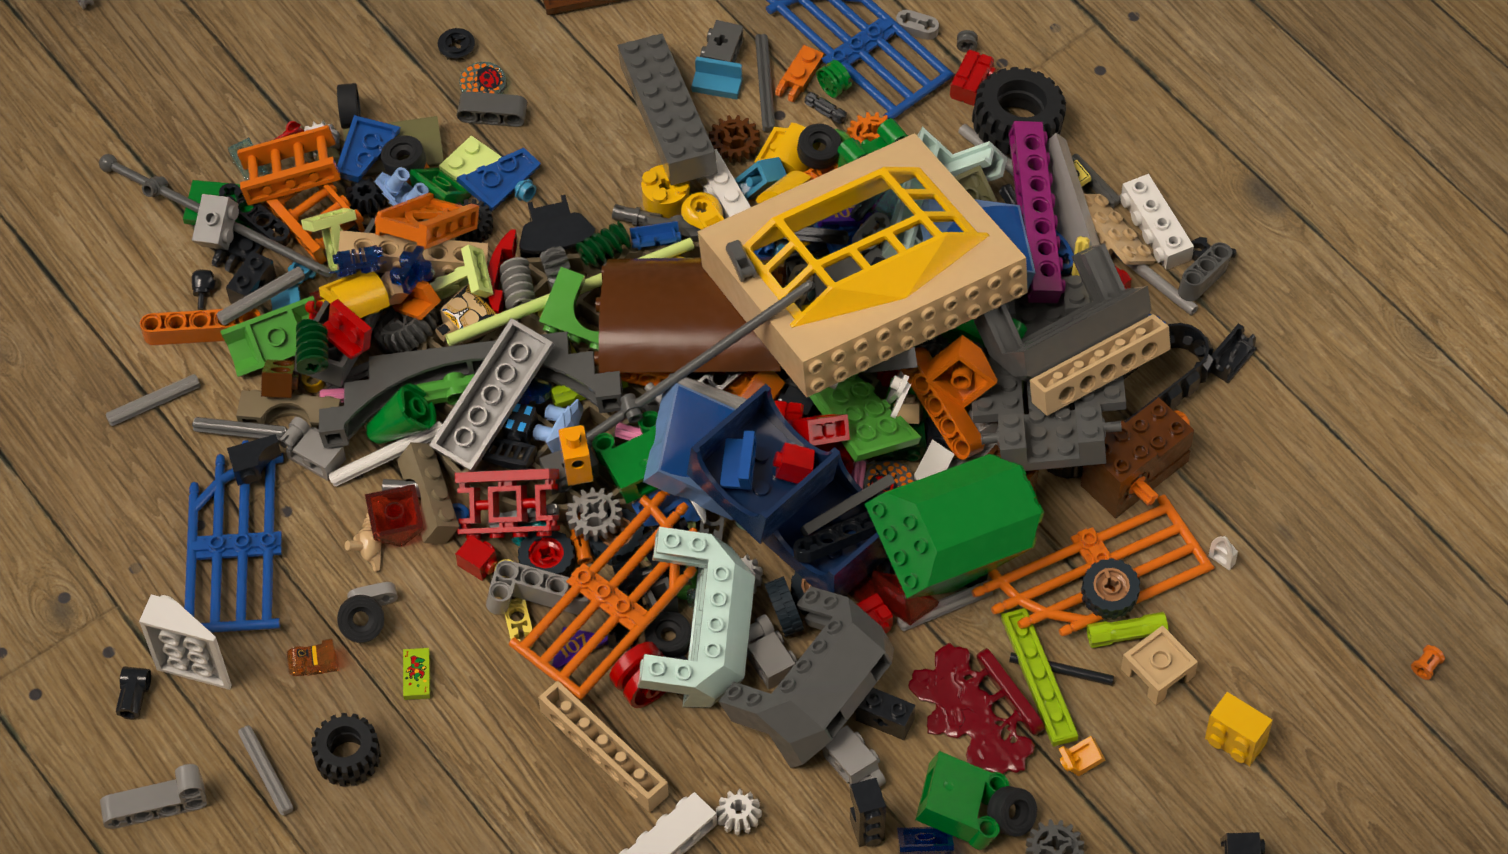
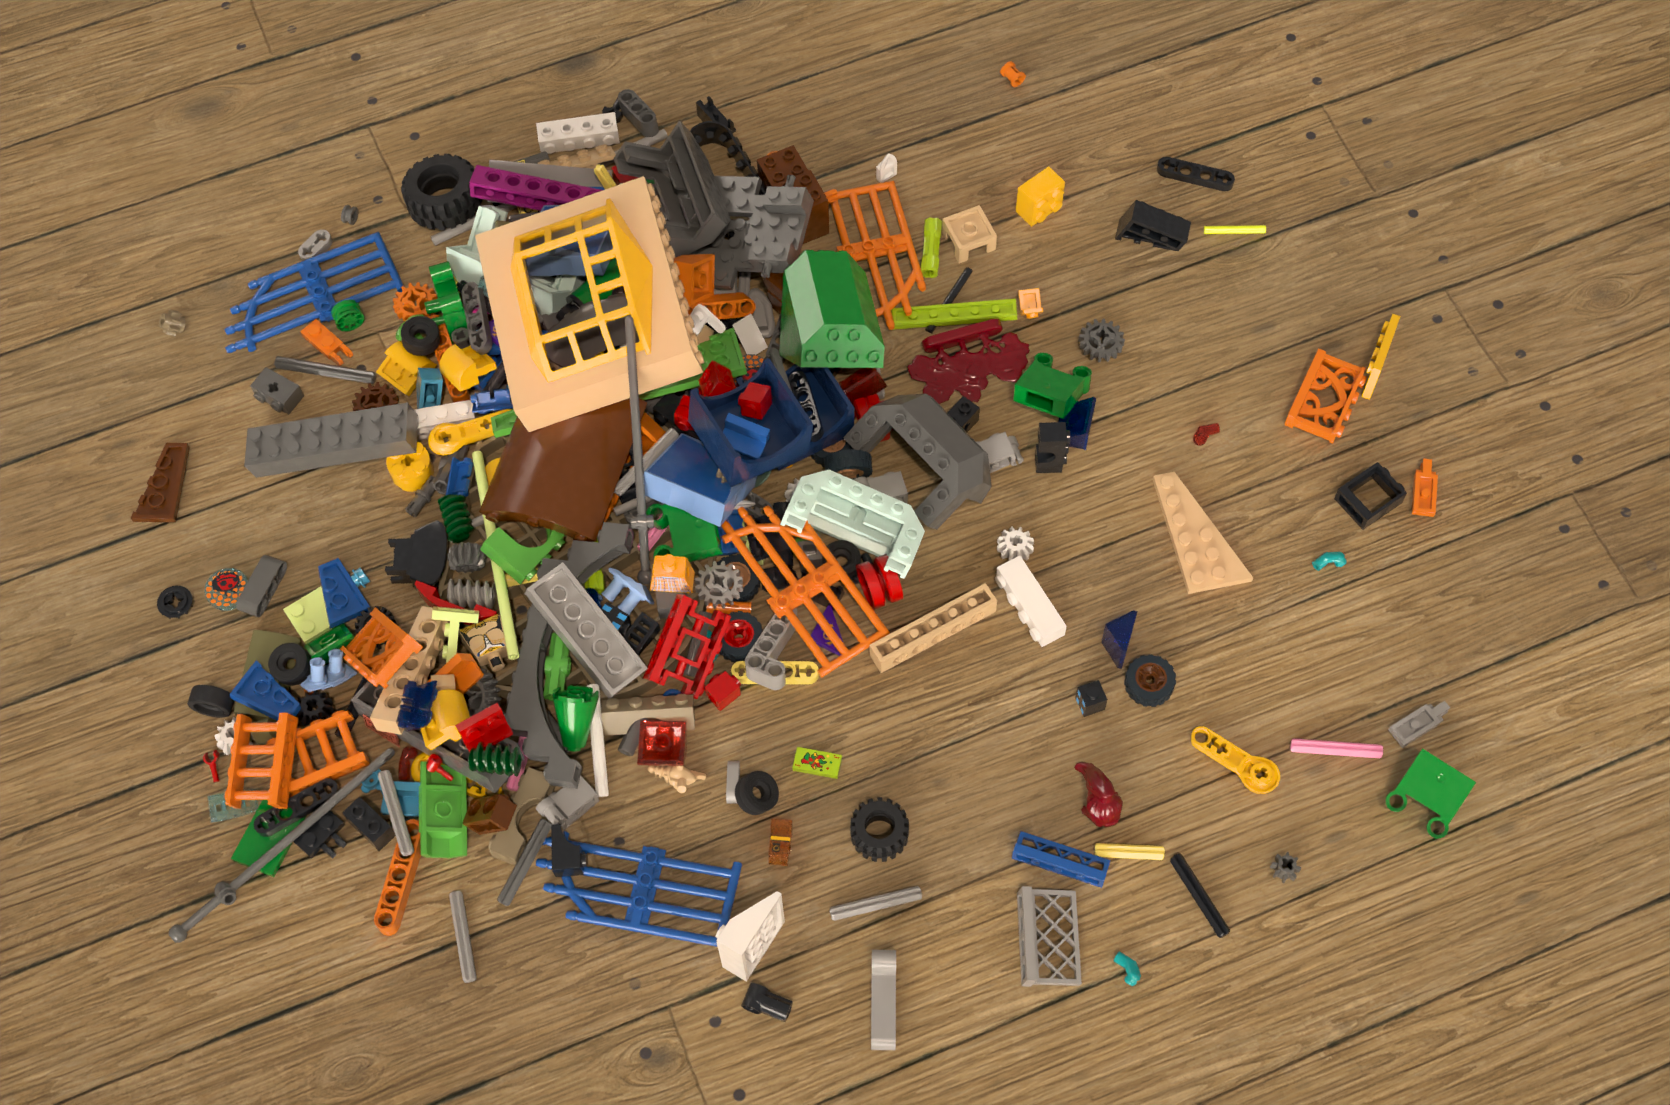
camera: 75 degrees left, 5 degrees up
black piece [191,269,218,310] -> none
light grey brick [192,194,239,250] -> none
yellowish green bracket [301,208,357,274] -> none
clear blue hips [390,245,435,294] -> none
dark azure panel [691,57,743,99] -> none
dark grey bar [726,240,757,282] -> none
black axle [804,92,847,124] -> none
red brick [950,49,996,106] -> none
black tyre [987,786,1037,837] -> none
tan brick [1030,314,1170,416] -> none
black wheel [1081,558,1140,619] -> none

